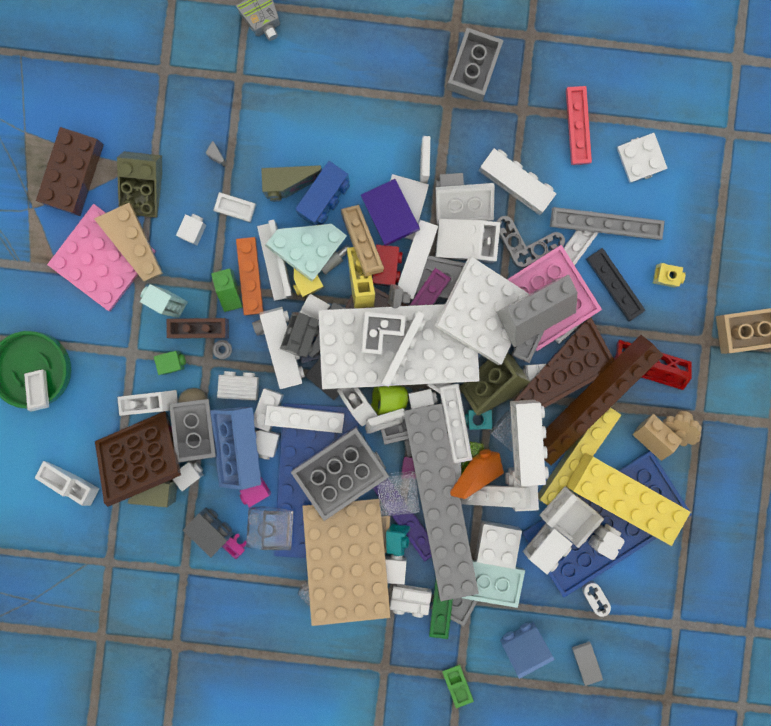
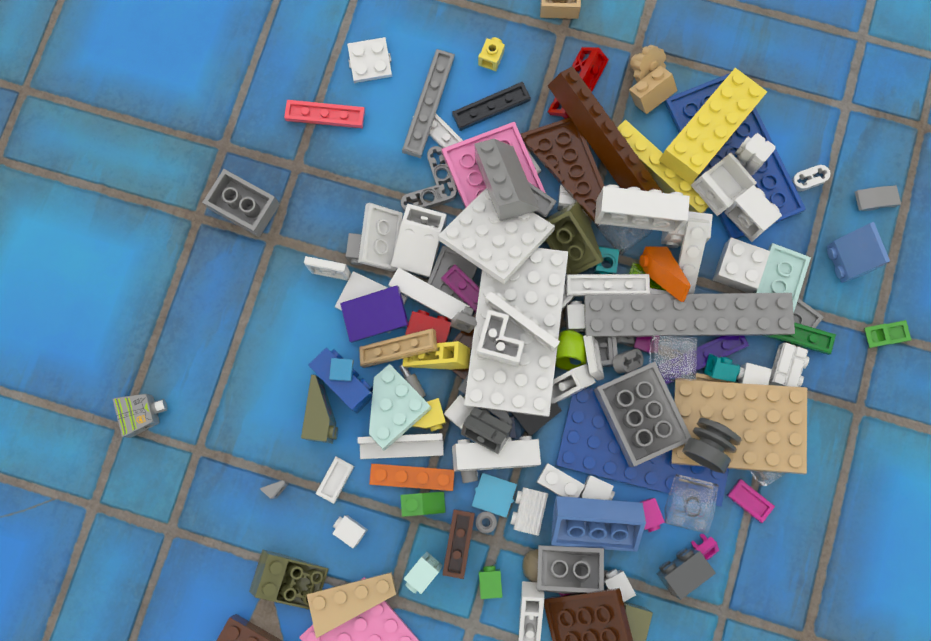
camera: 80 degrees left, 10 degrees down
white plate [264,405,344,433] -> none
white brick [479,149,556,215] -> none
none -> dark azure tile [329,358,354,382]
none -> medium azure piece [472,473,517,518]
none -> light grey beam [613,349,644,374]
none -> dark grey wheel [682,418,742,474]
none -> dark pink tile [727,479,775,523]

